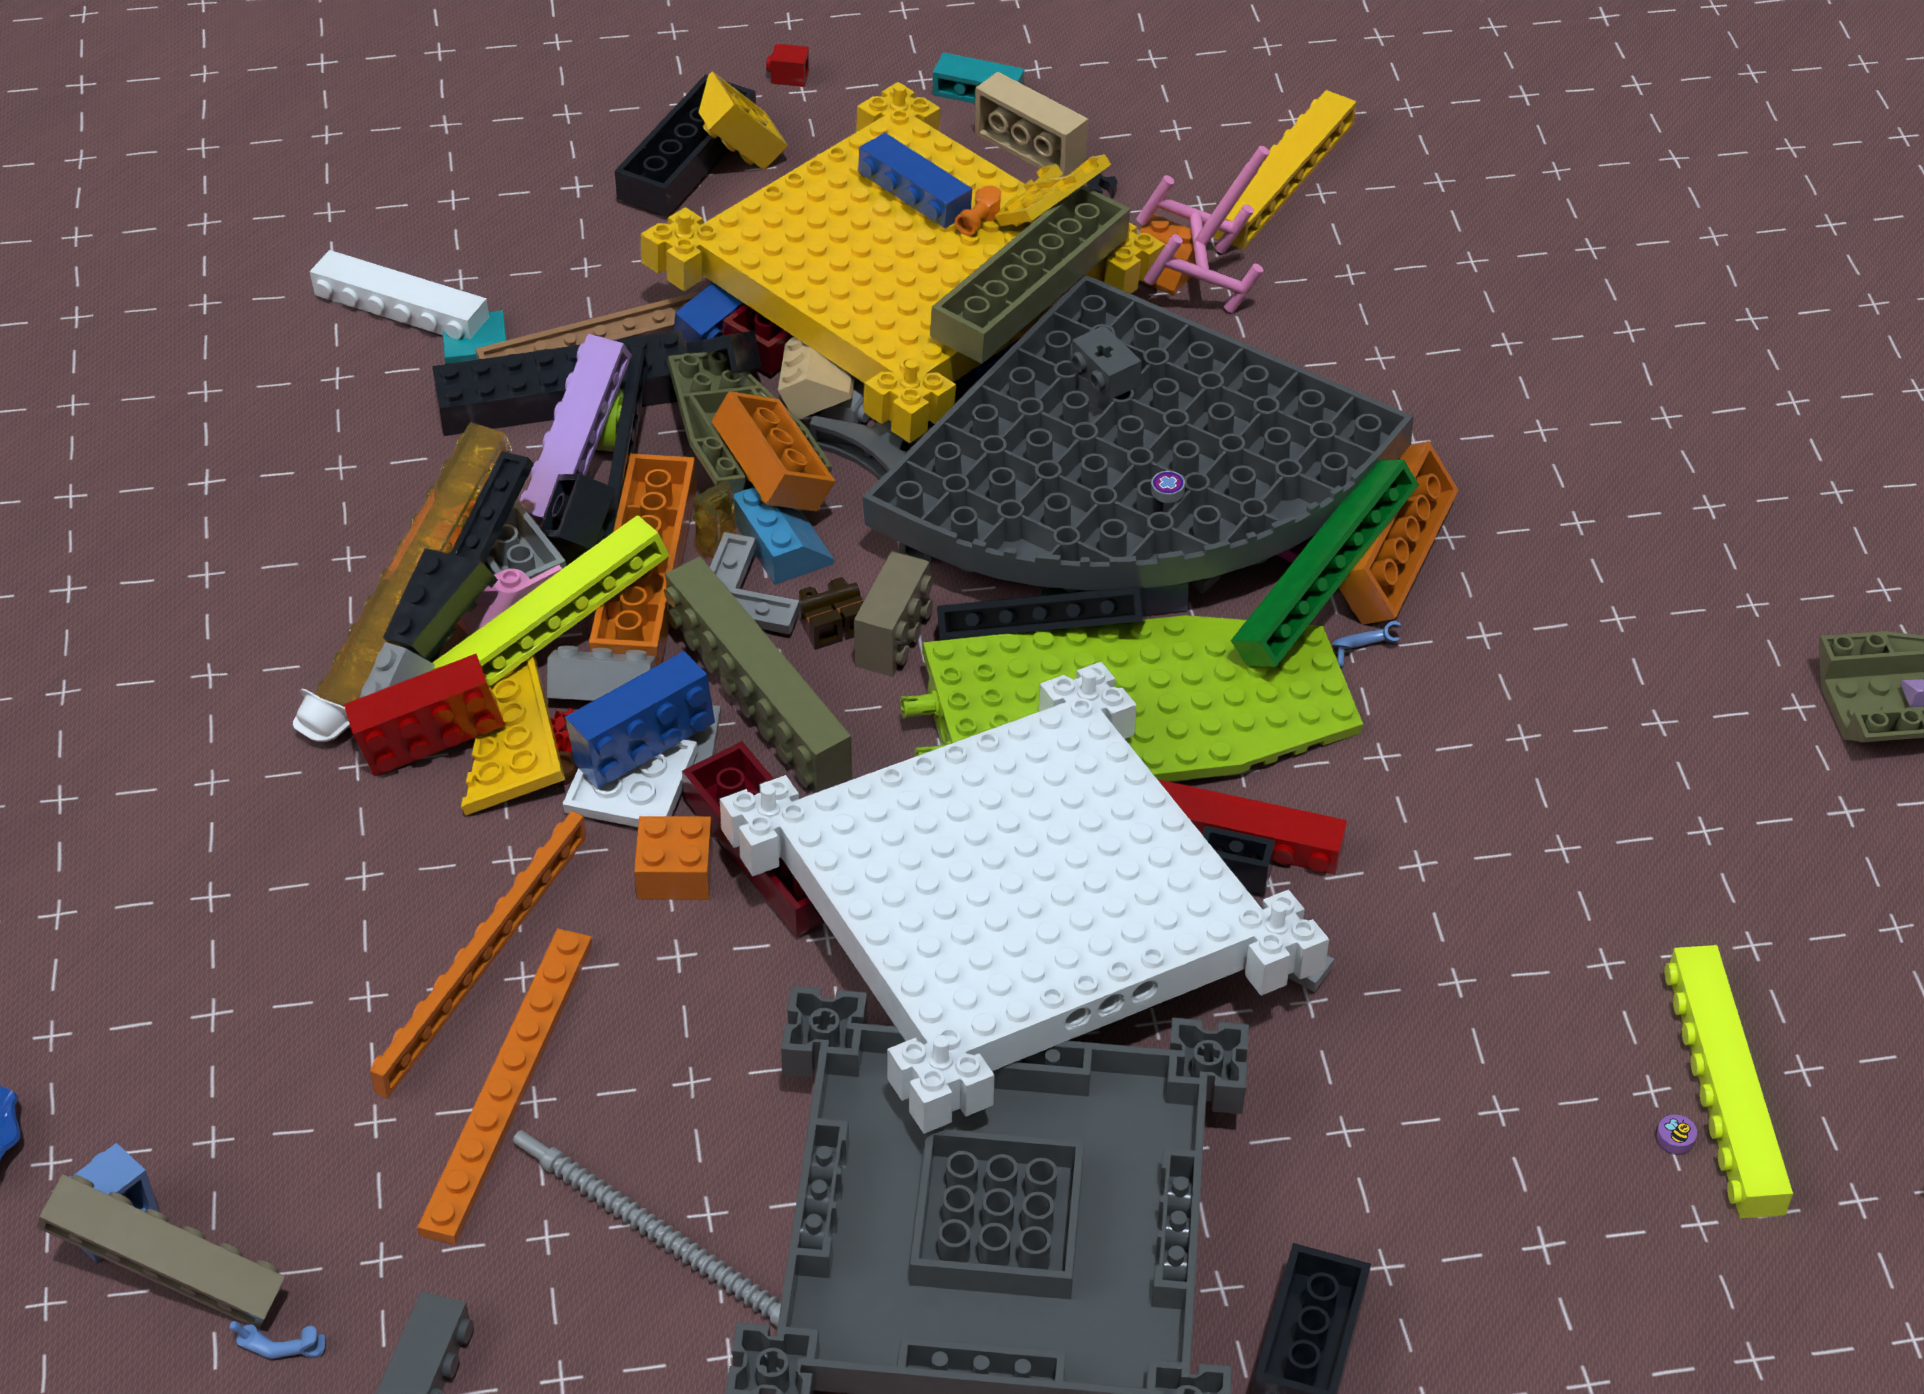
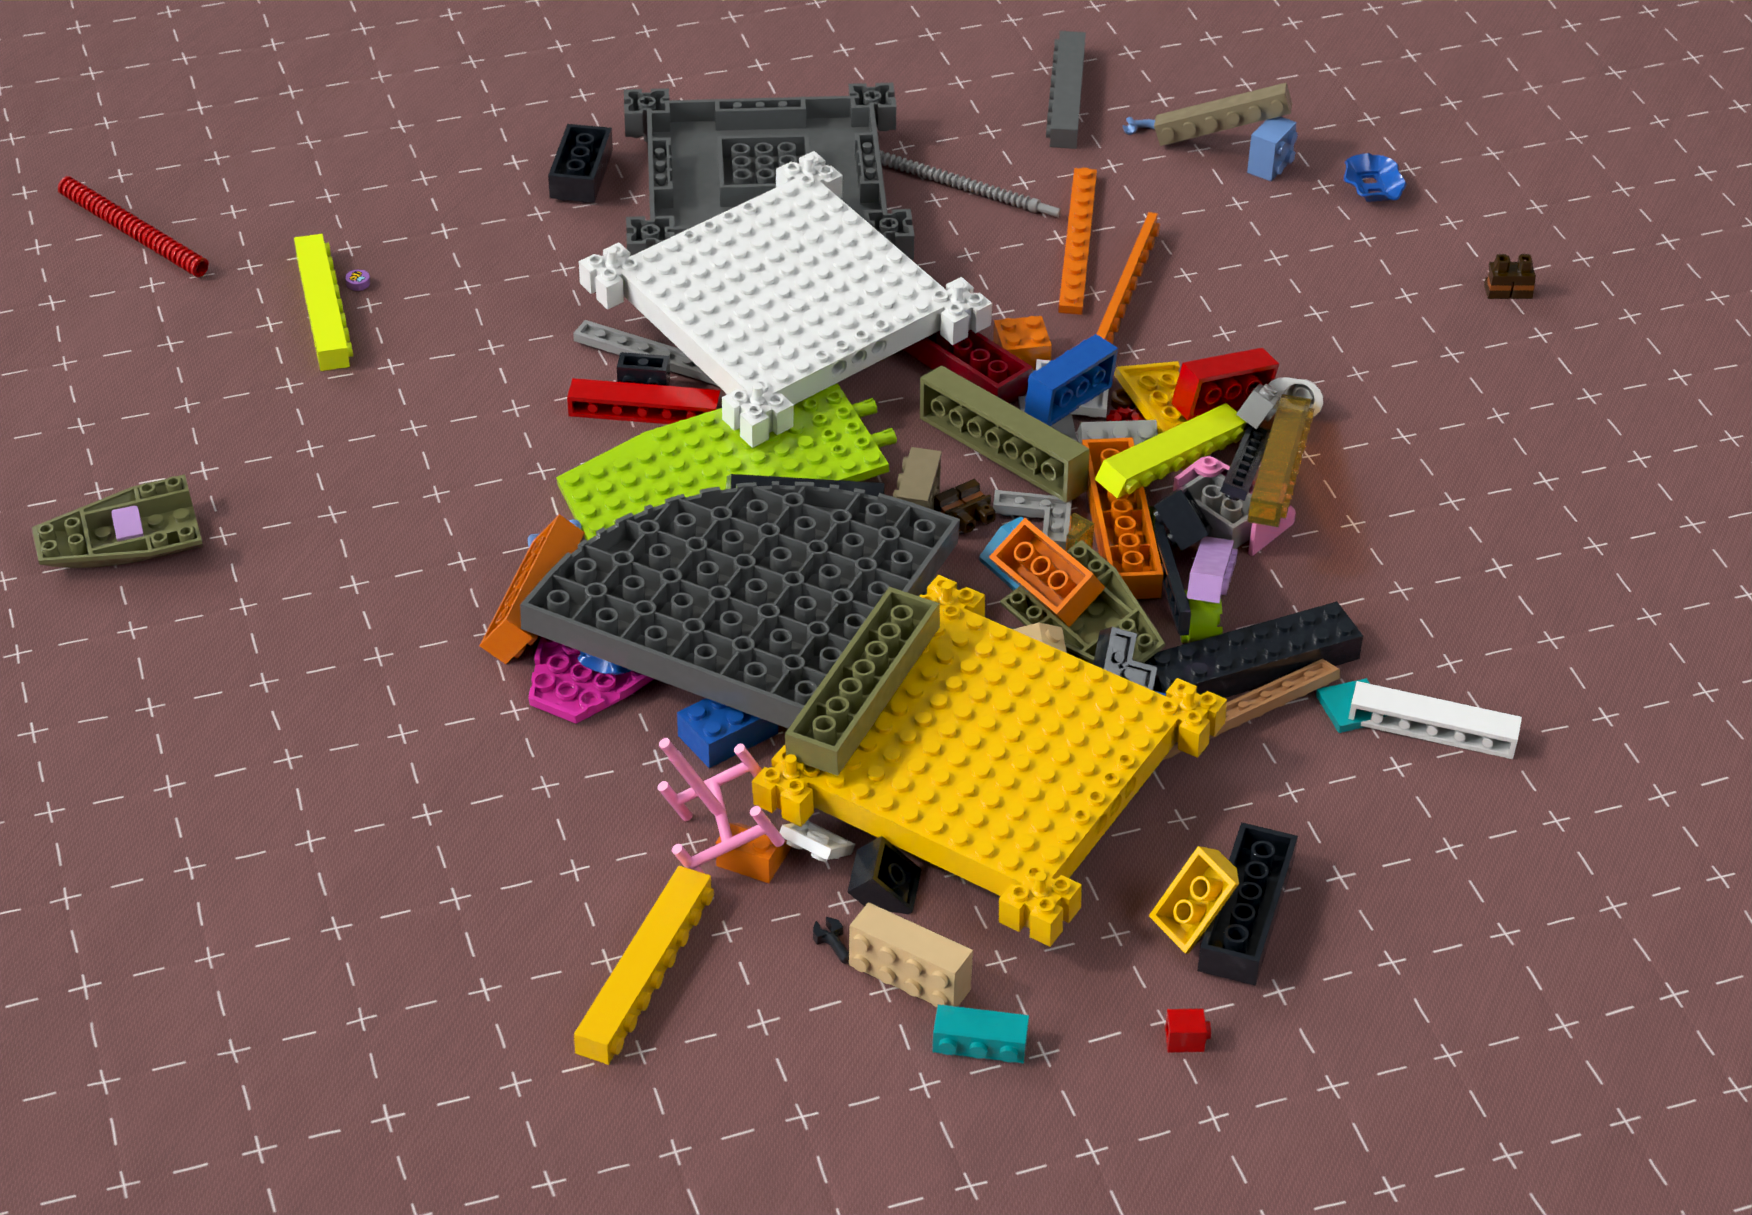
camera: 170 degrees right, 5 degrees down
black wedge [383,548,498,662] -> none
blue brick [858,133,972,228] -> none
orange leg [955,185,1001,236] -> none
yellow wing [995,154,1111,227] -> none
dark grey brick [1071,325,1141,400] -> none
tile [1151,471,1185,503] -> none
green brick [1231,460,1419,667] -> none

